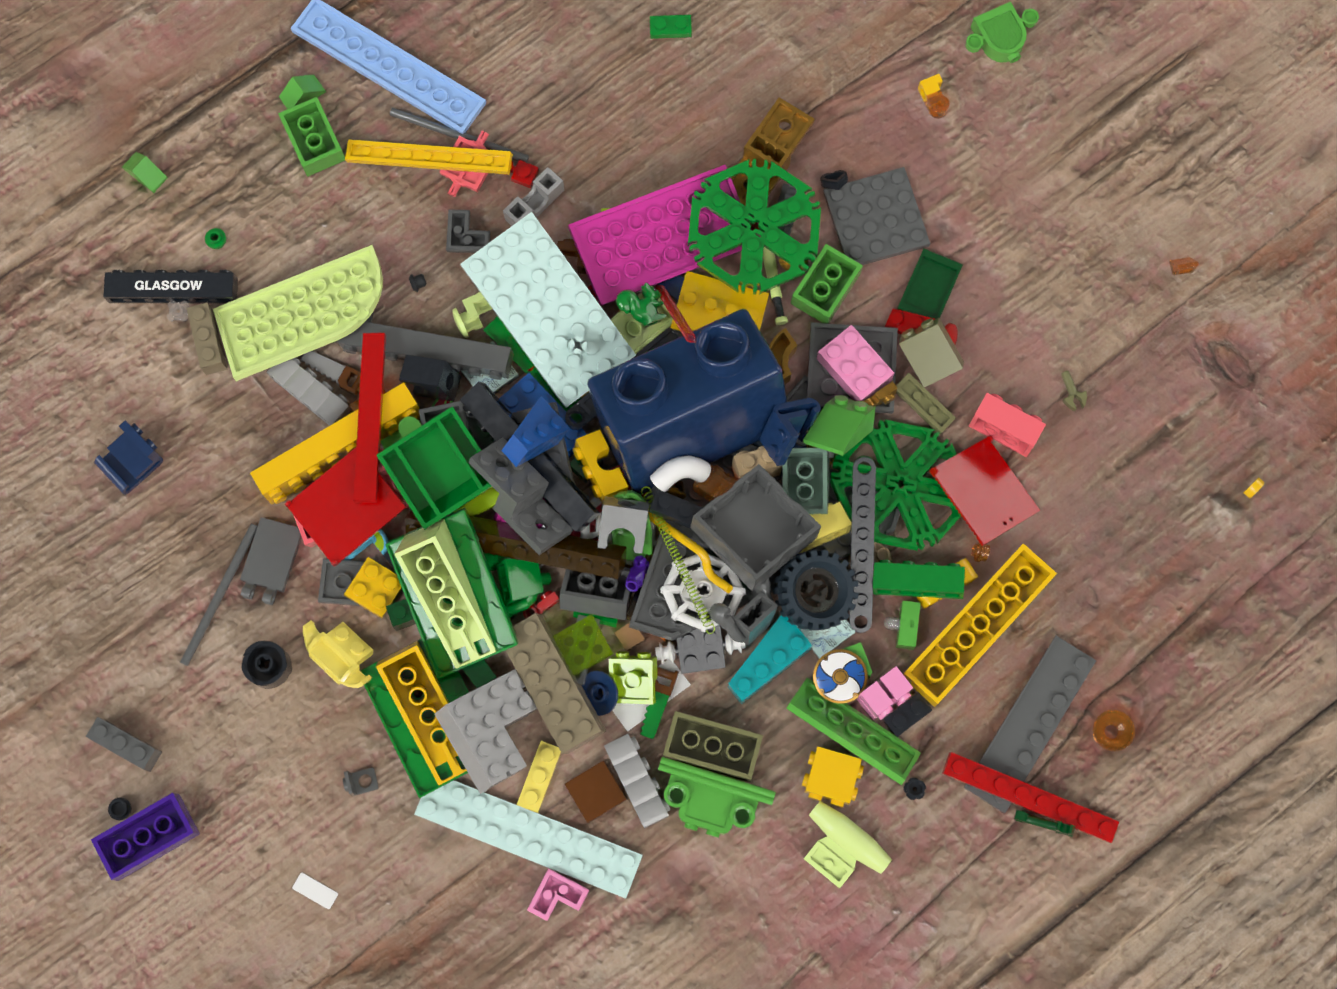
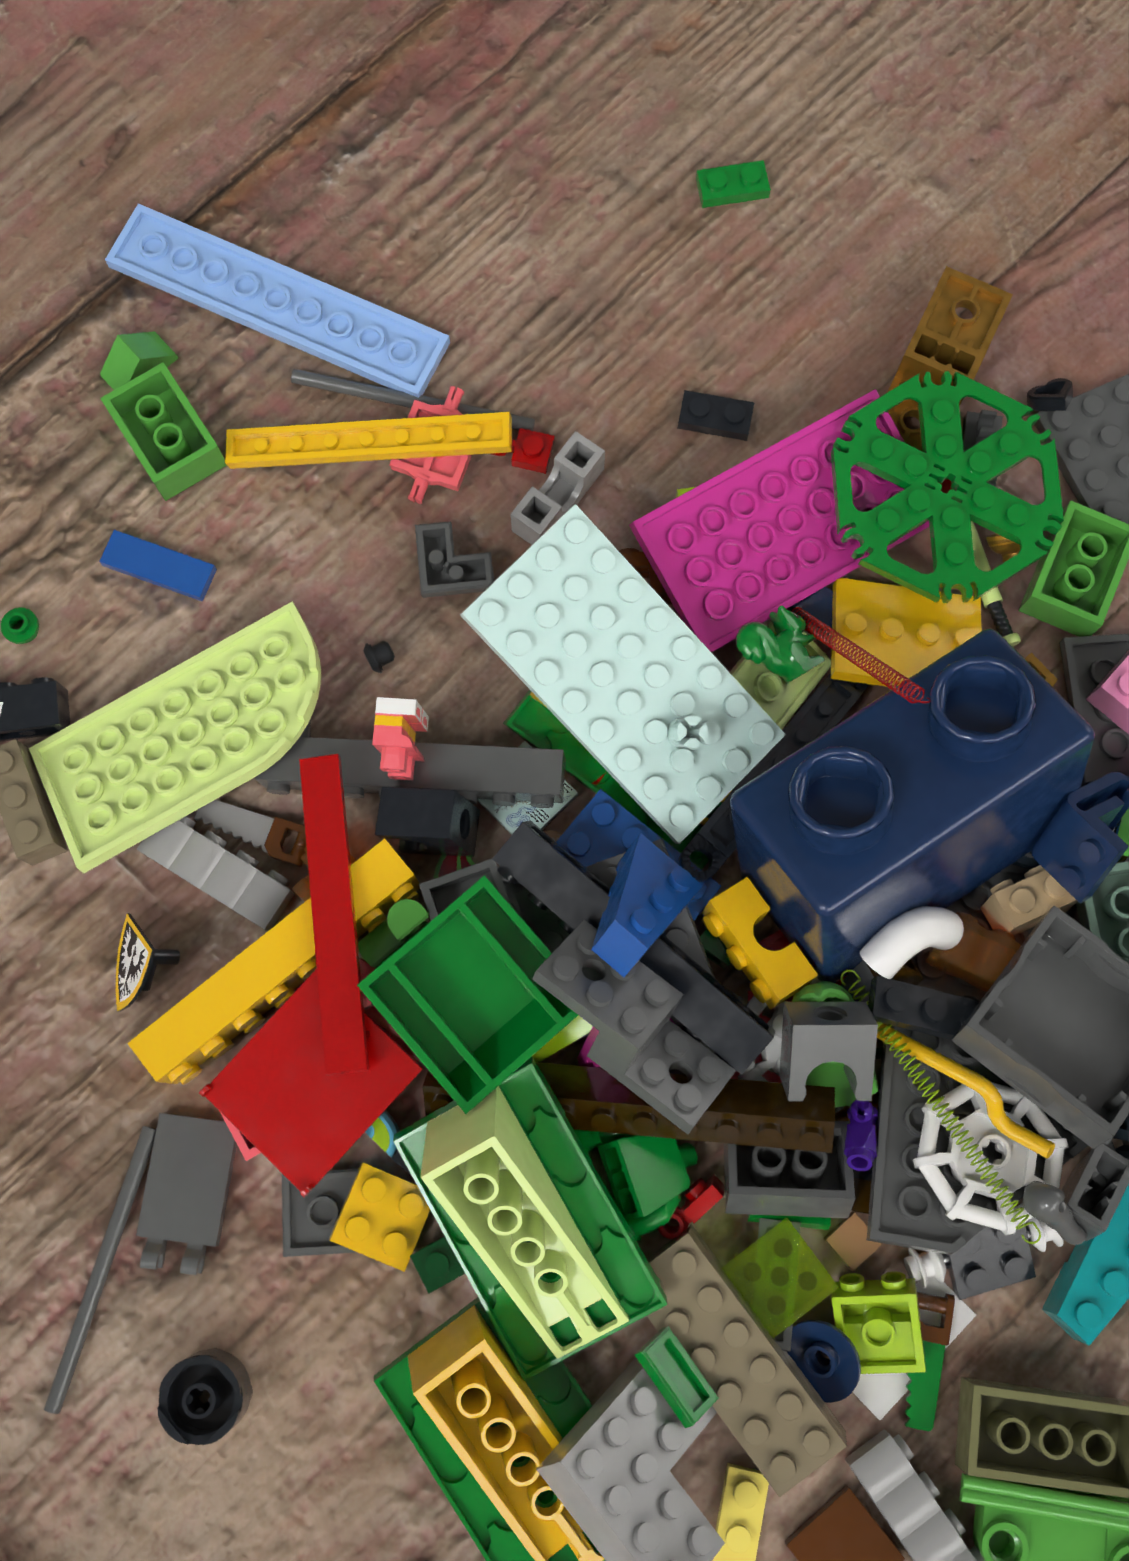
camera: 10 degrees left, 0 degrees up
light yellow plate [303,620,373,688] -> none
yellowish green piece [452,292,492,338] -> none
dark green brick [463,660,497,688] -> none
none -> blue tile [99,530,217,602]
none -> shield [115,913,180,1012]
none -> coral hips [372,697,429,780]
none -> green tile [635,1326,719,1428]
none -> black plate [677,390,754,441]

